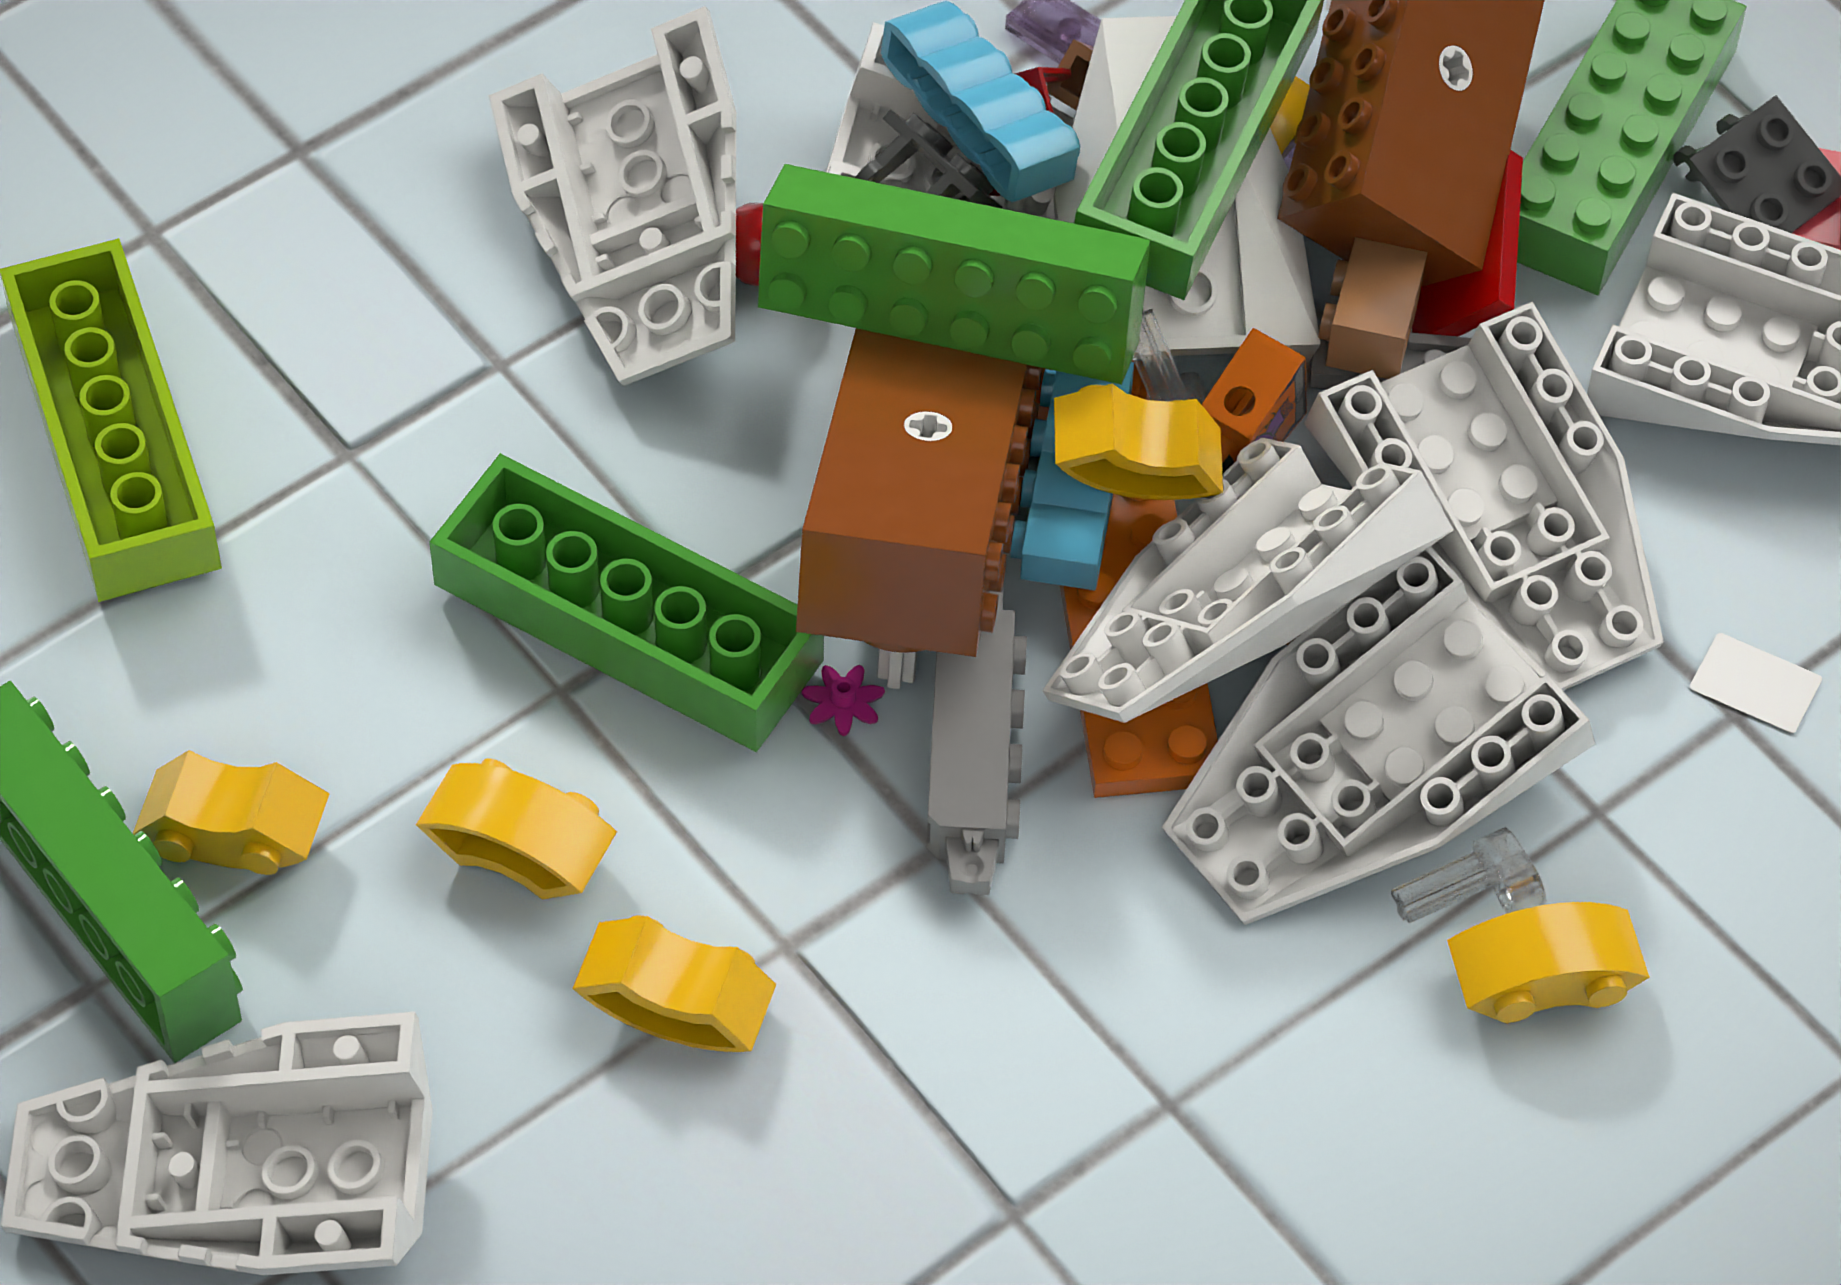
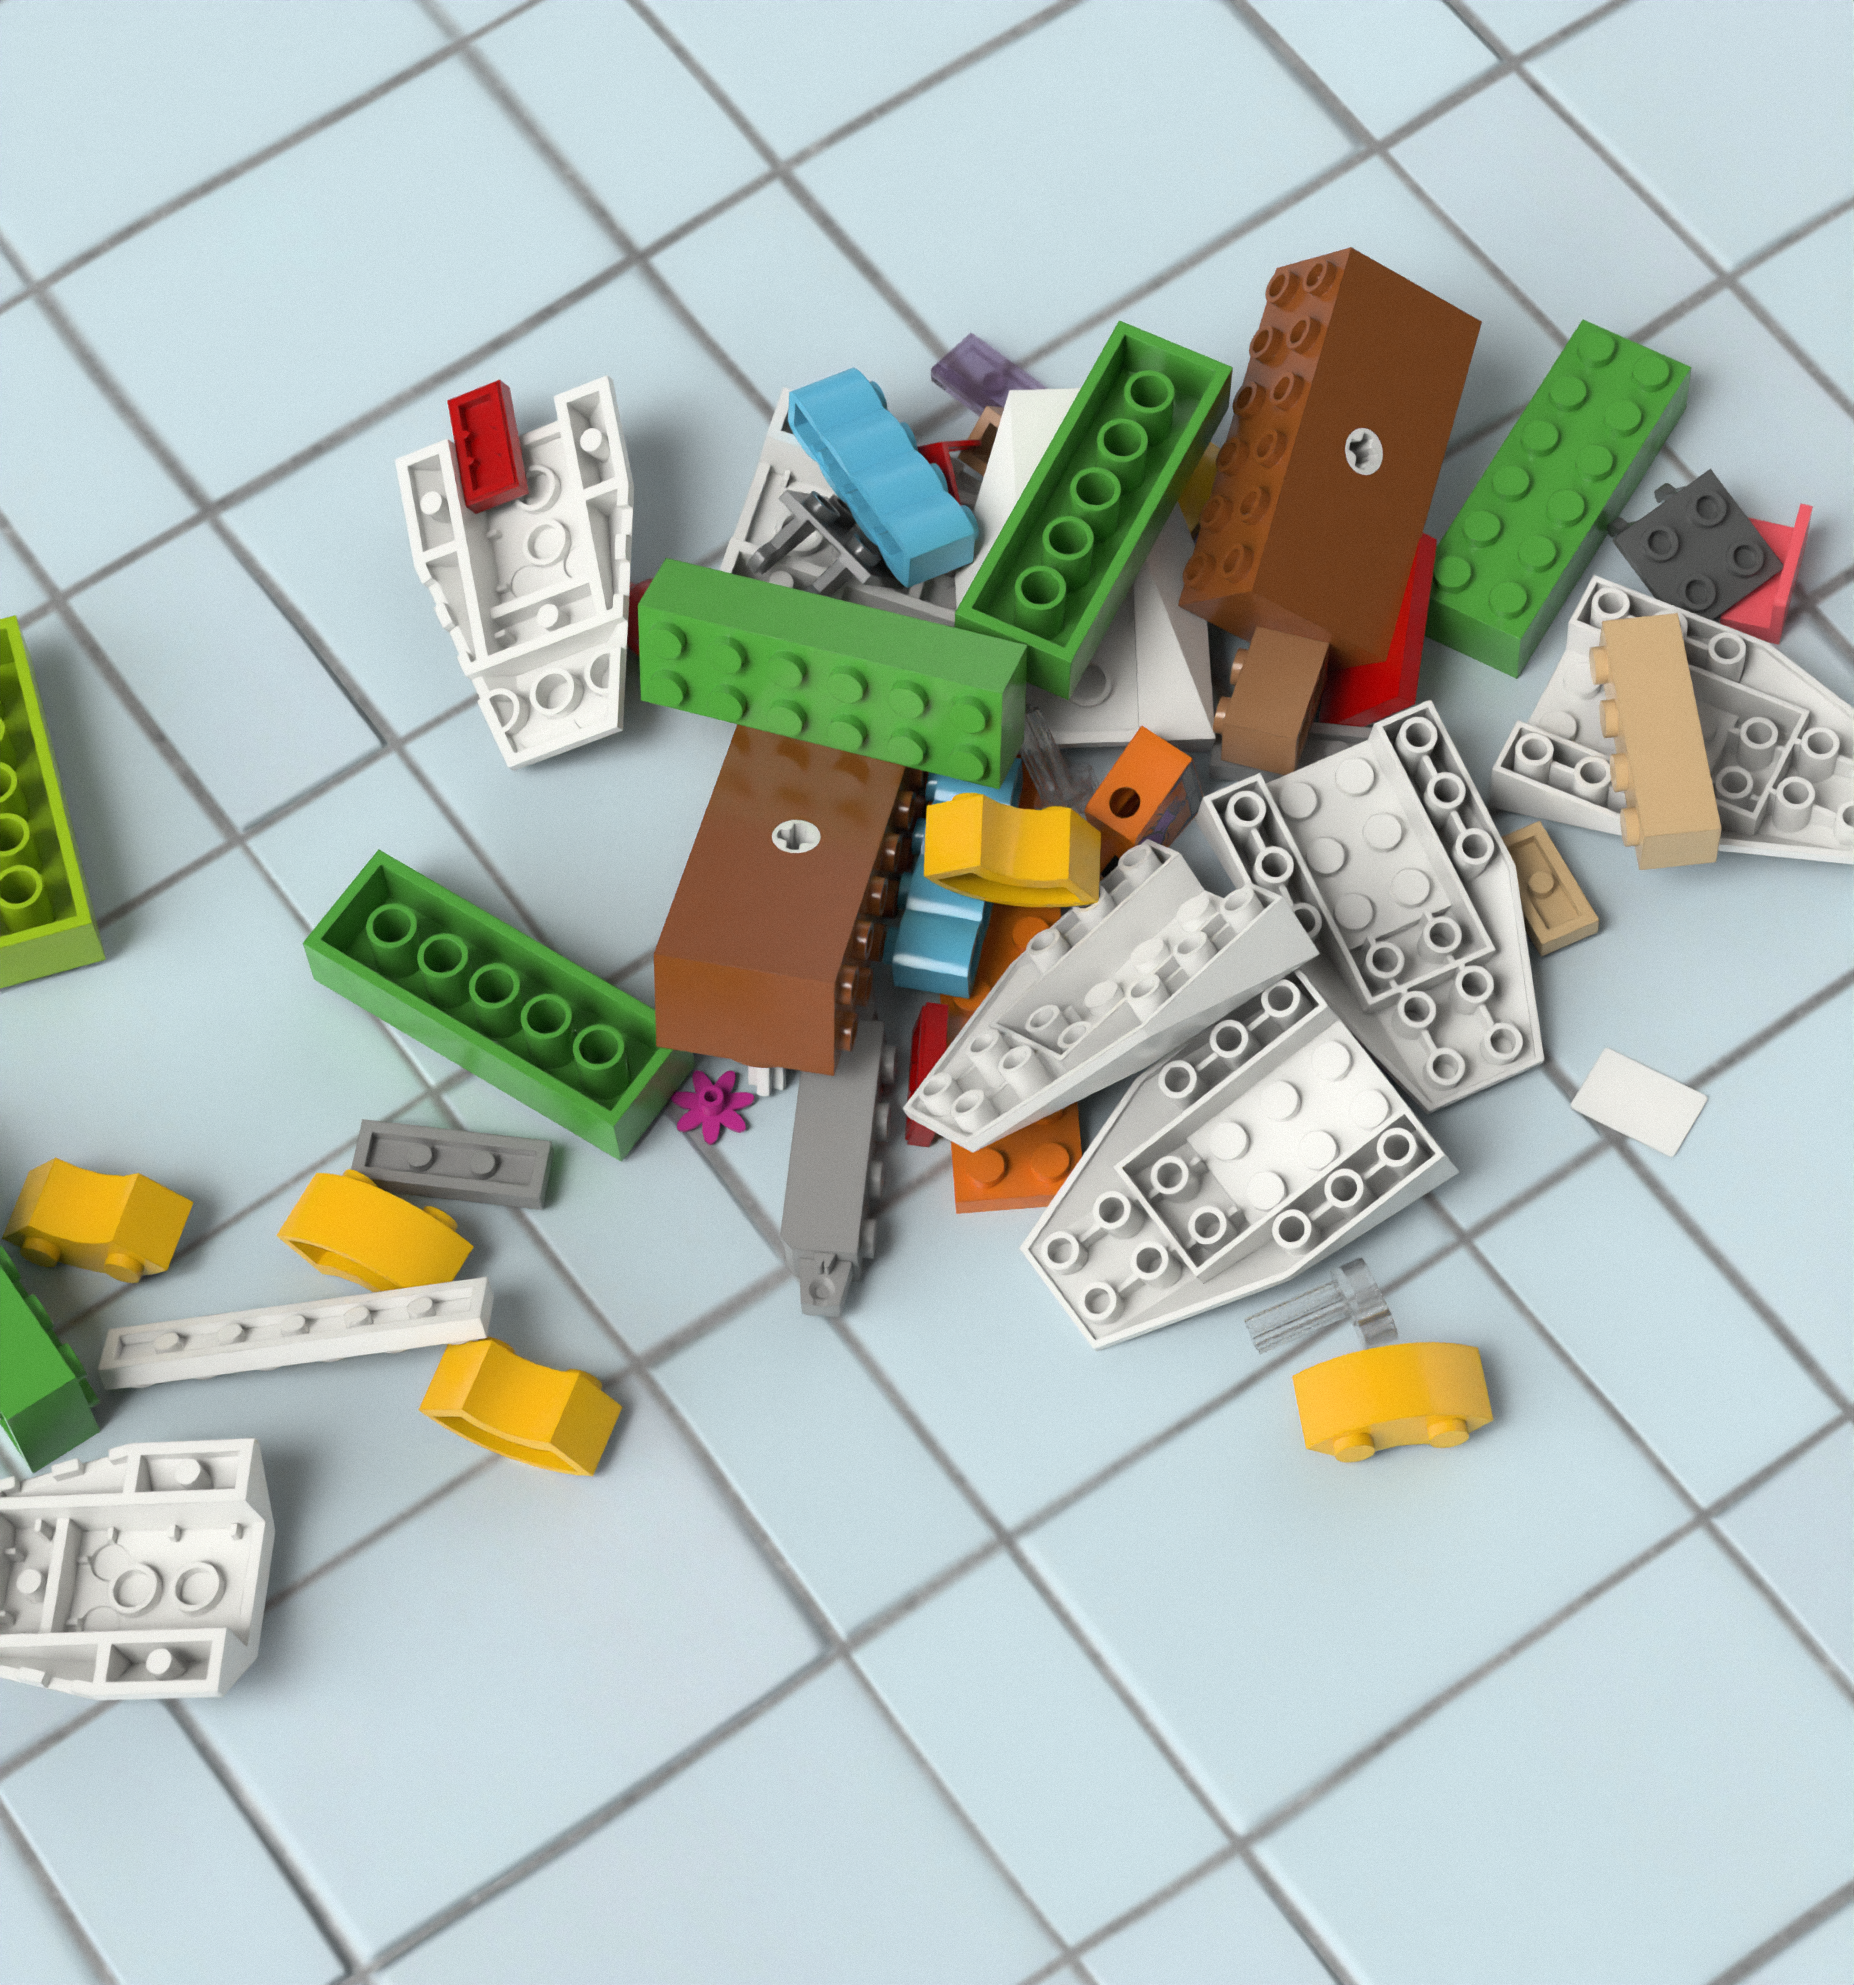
camera: 10 degrees right, 5 degrees up
none -> white plate [98,1277,494,1390]
none -> light grey plate [351,1119,554,1210]
none -> red plate [447,380,529,514]
none -> red plate [905,1002,949,1148]
none -> tan plate [1501,821,1599,957]
none -> tan brick [1589,613,1722,870]

